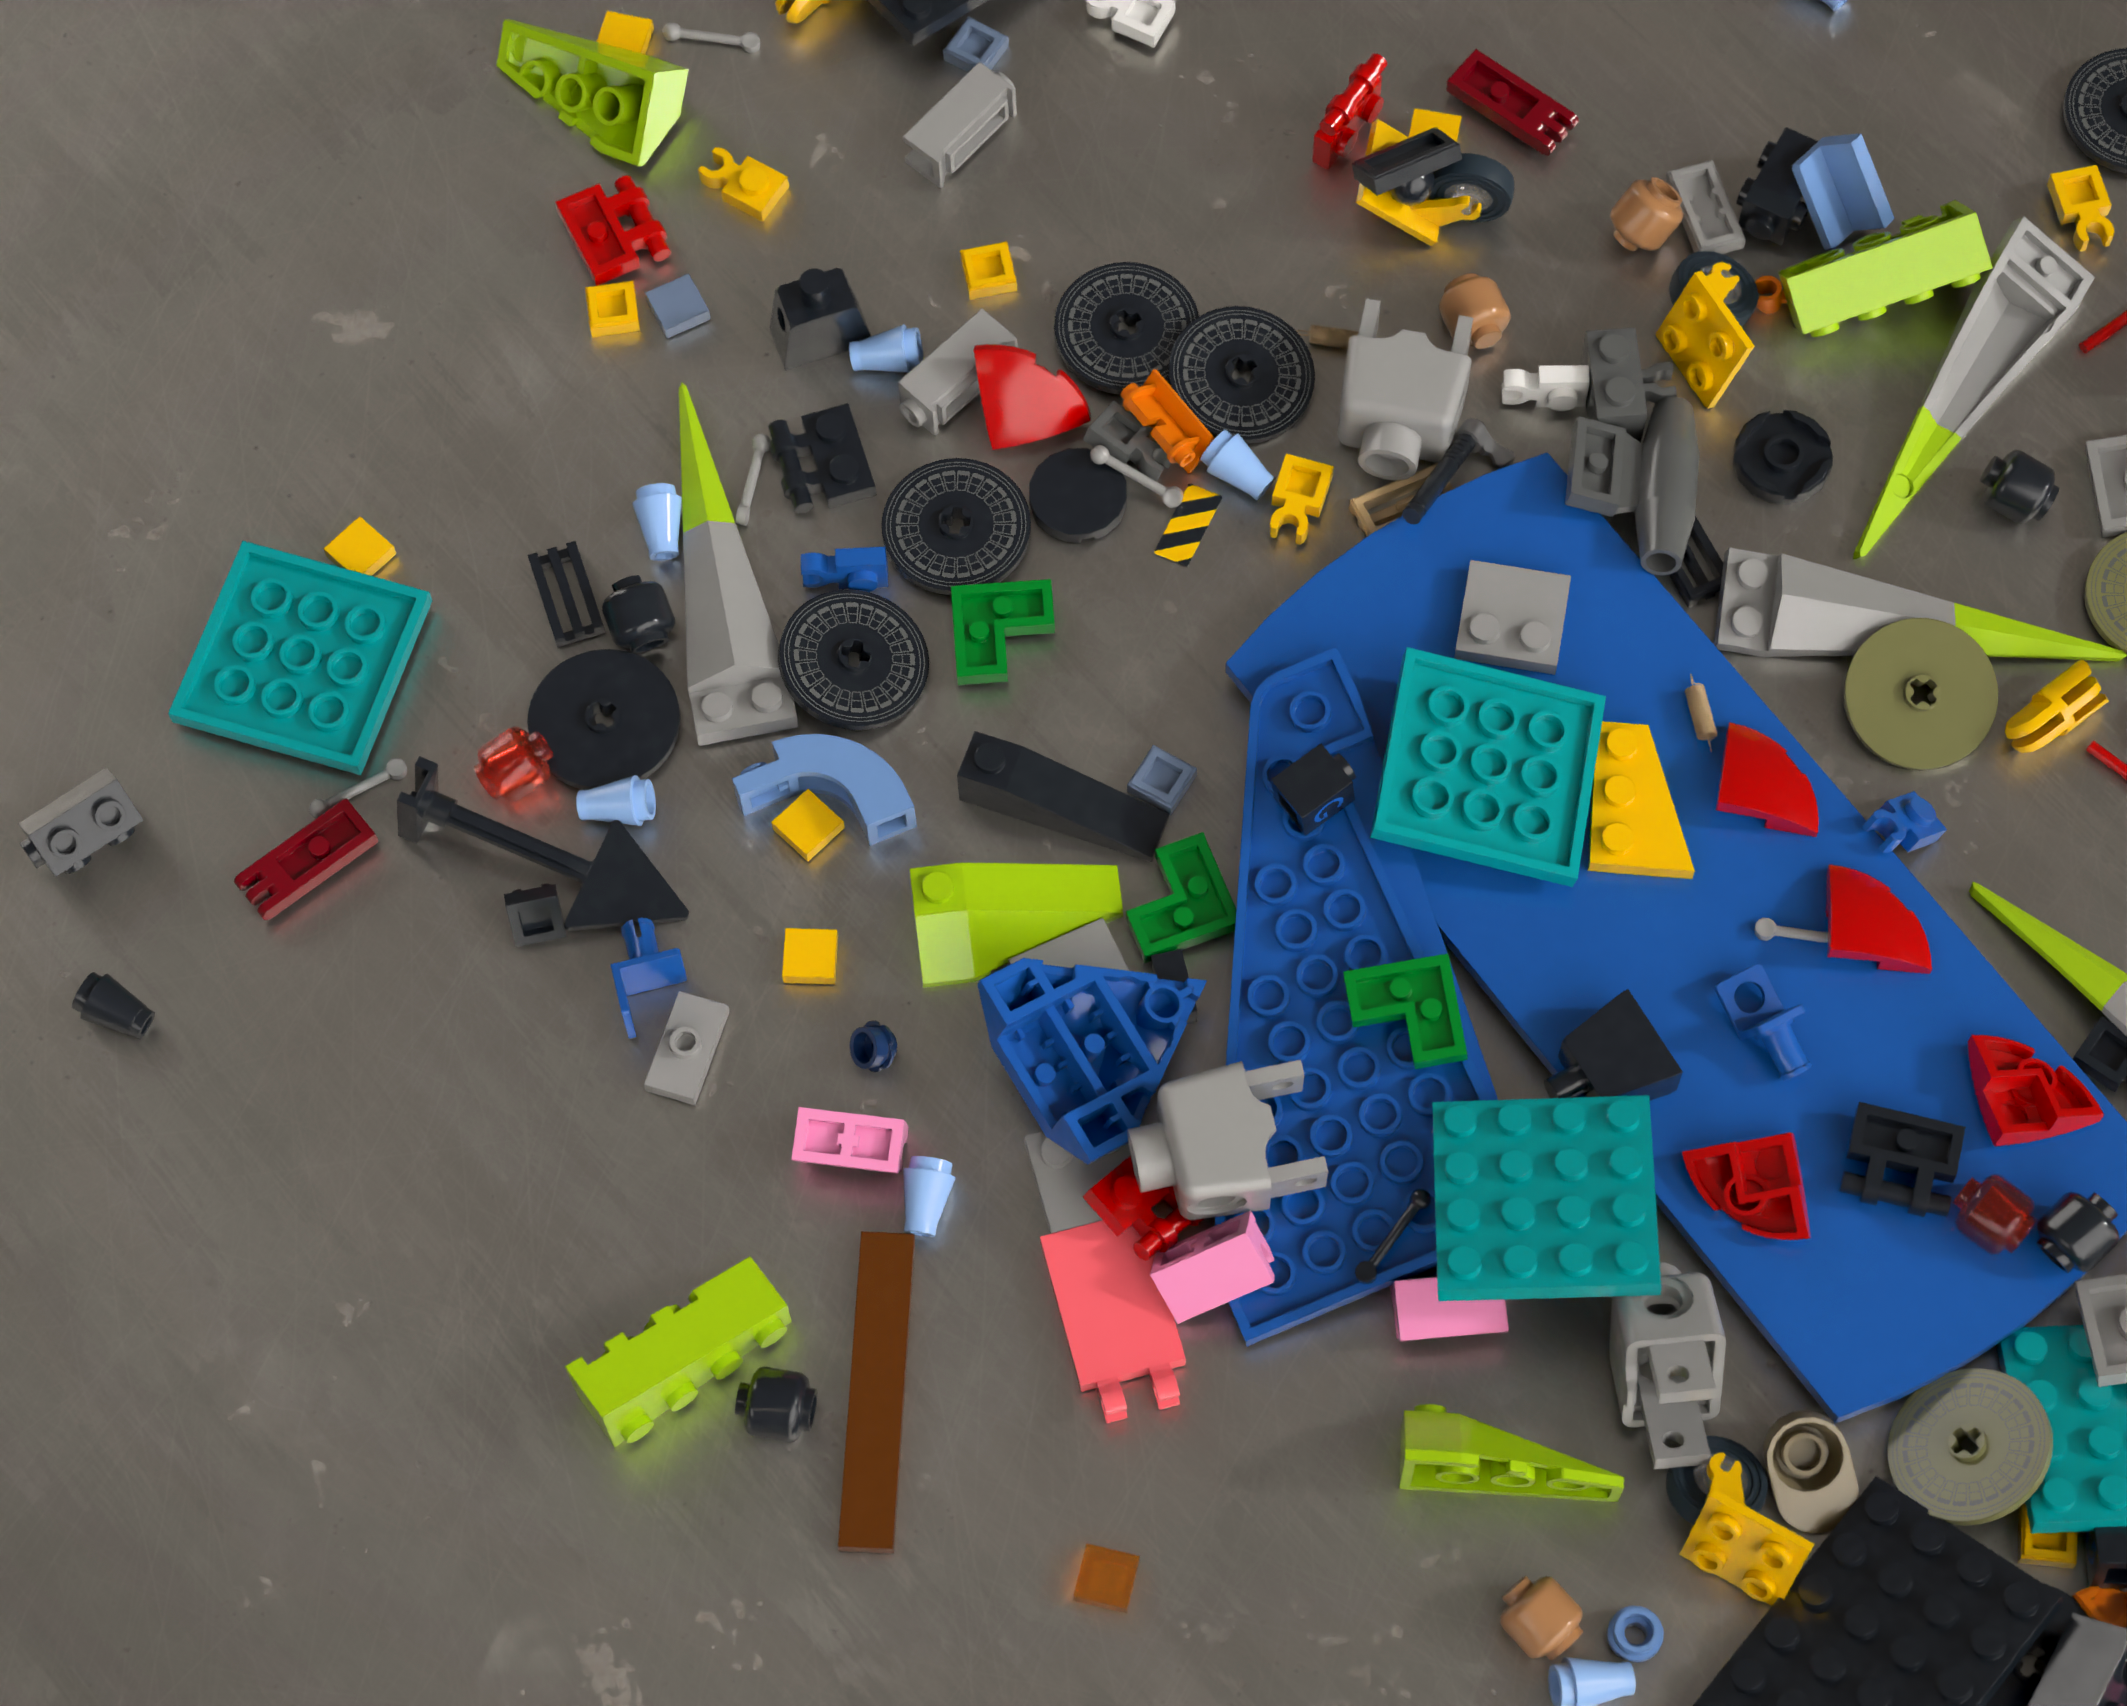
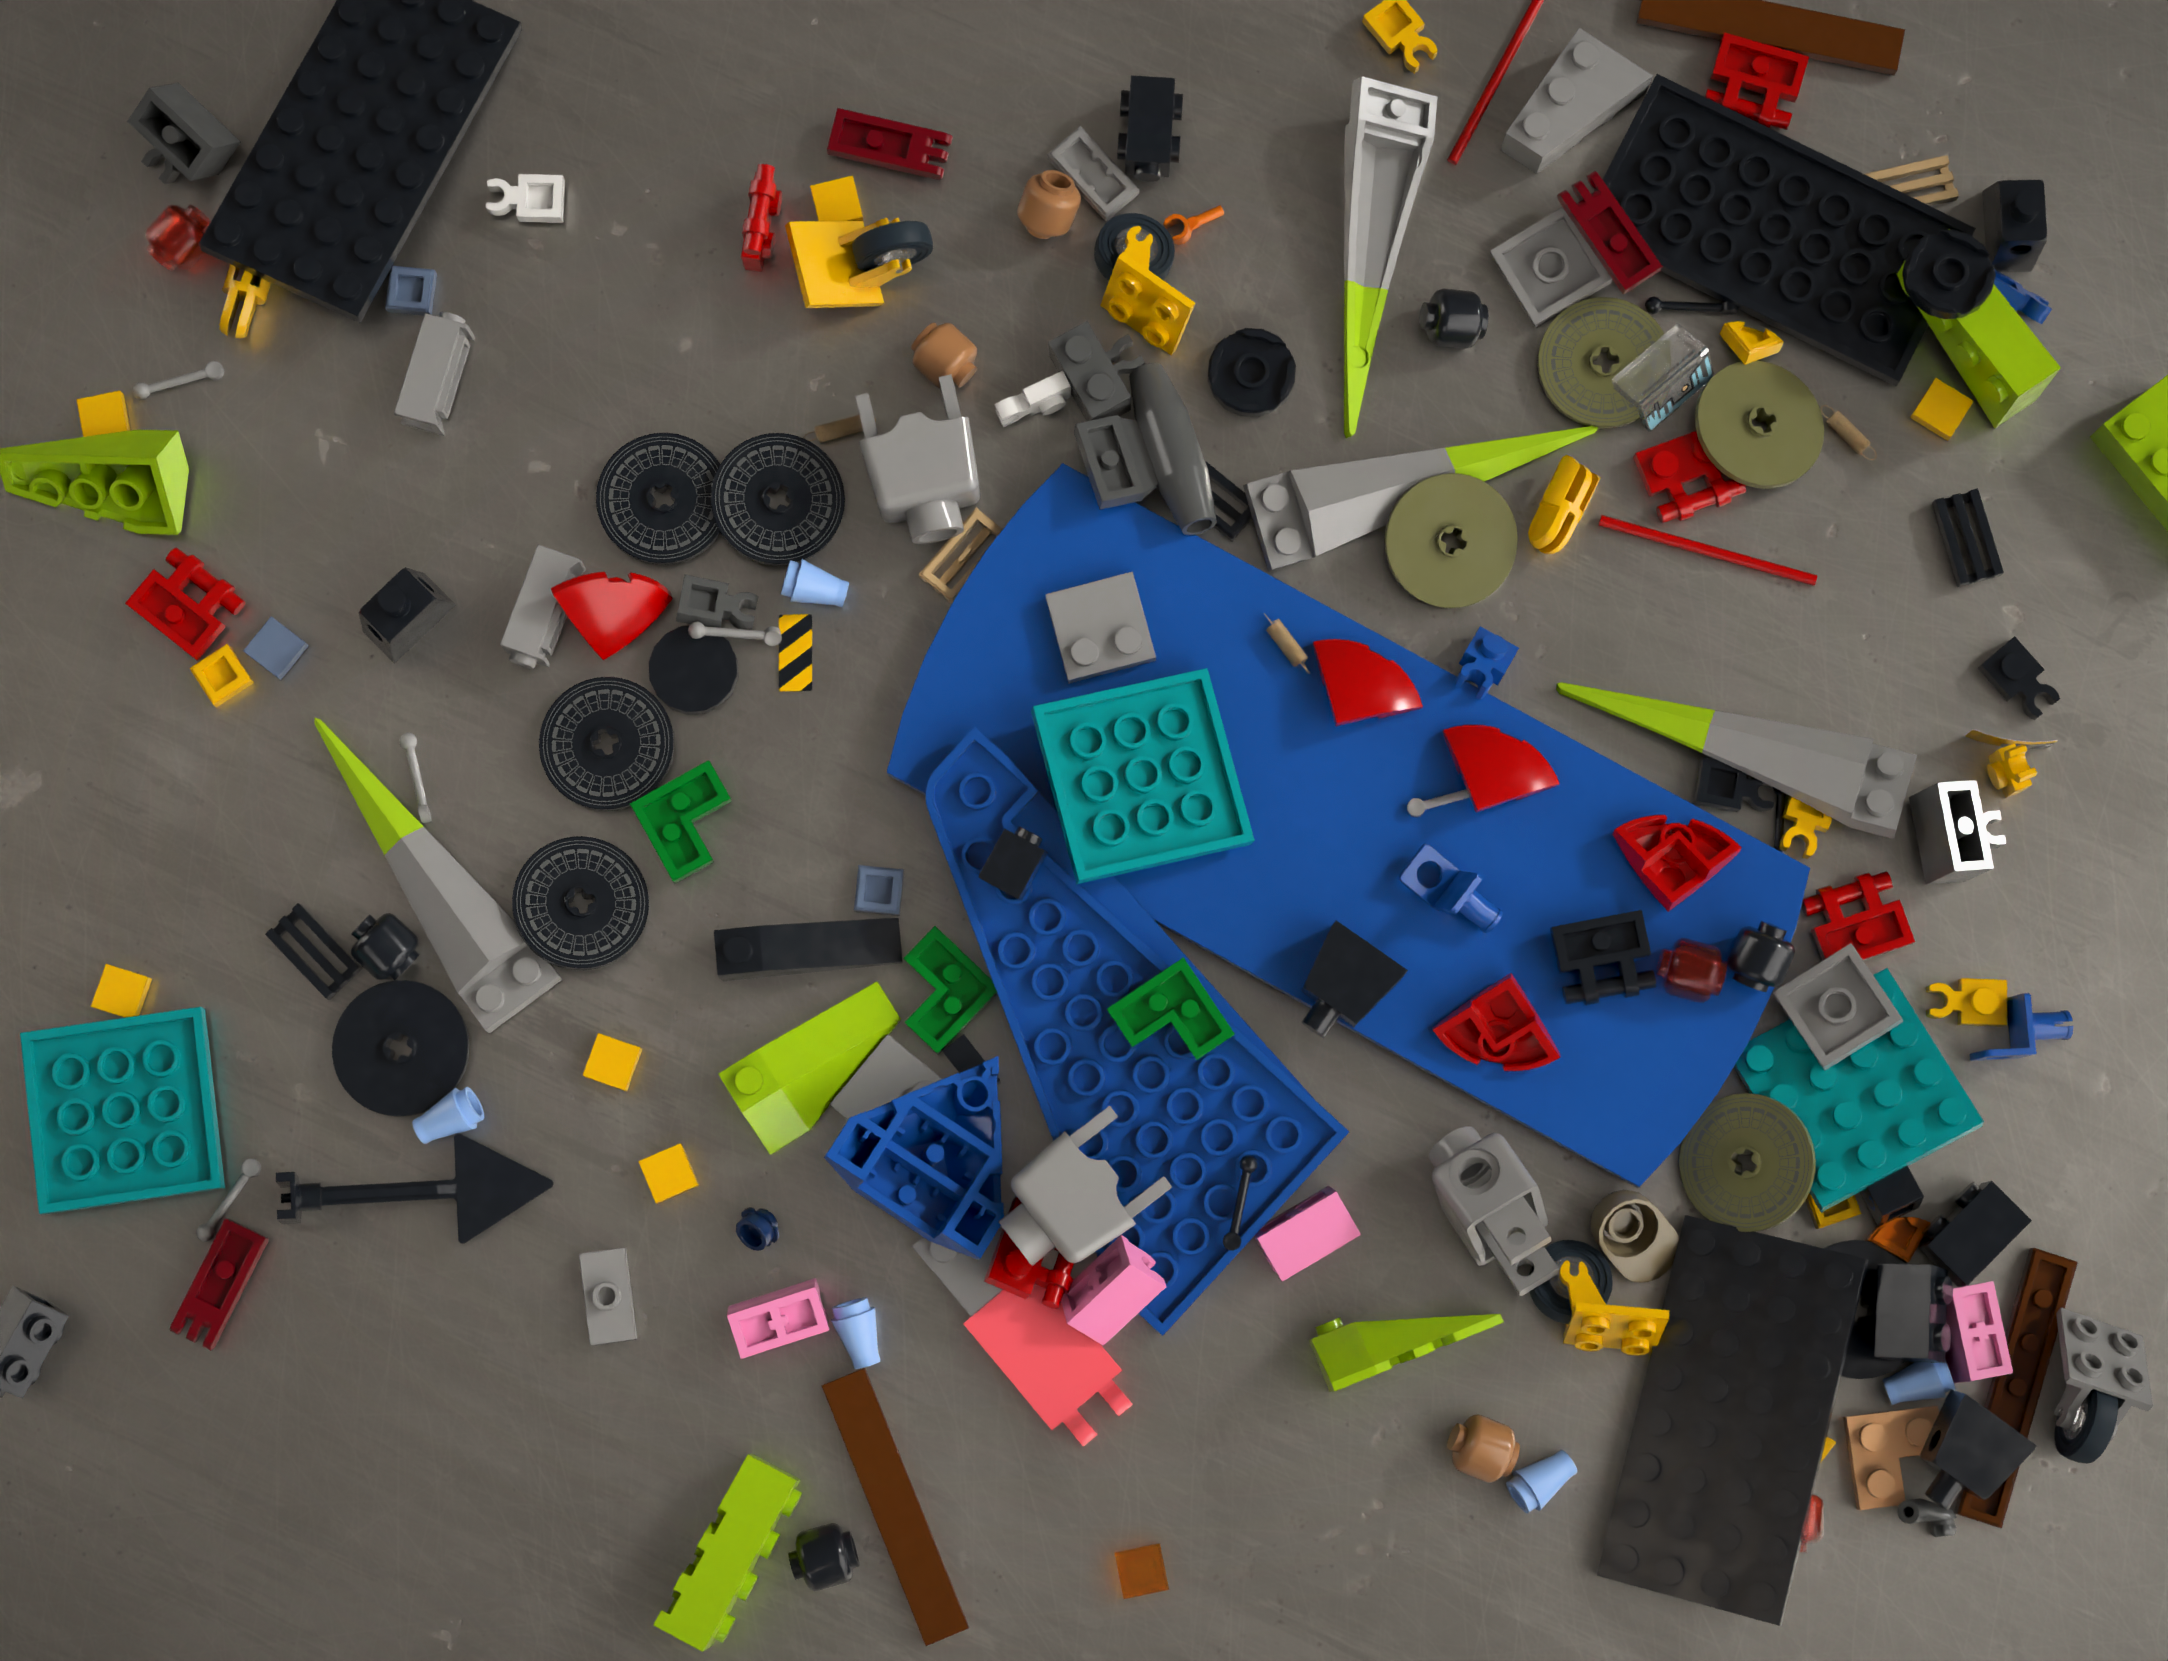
camera: 25 degrees left, 15 degrees up
black cone [72,972,155,1039] -> none
clear red head [474,726,553,802] -> none
black tile [504,883,567,947] -> none
blue bracket [610,918,687,1039] -> none
light blue cone [632,483,682,561] -> none
yellow plate [698,147,789,222] -> none
medium blue arch [732,734,917,846] -> none
black plate [768,403,876,514] -> none
blue plate [801,547,889,592] -> none
light blue cone [849,324,924,373] -> none
yellow tile [960,241,1017,300] -> none
orange hinge [1120,369,1215,474] -> none
yellow plate [1270,454,1334,545] -> none
black tile [1351,127,1462,206] -> none
black piece [1402,418,1515,525] -> none
teal plate [1432,1095,1661,1301] -> none
yellow wing [1588,721,1695,879] -> none
medium blue plate [1607,1606,1664,1663] -> none
lime wedge [1778,200,1993,337] -> none
medium blue panel [1792,133,1895,250] -> none

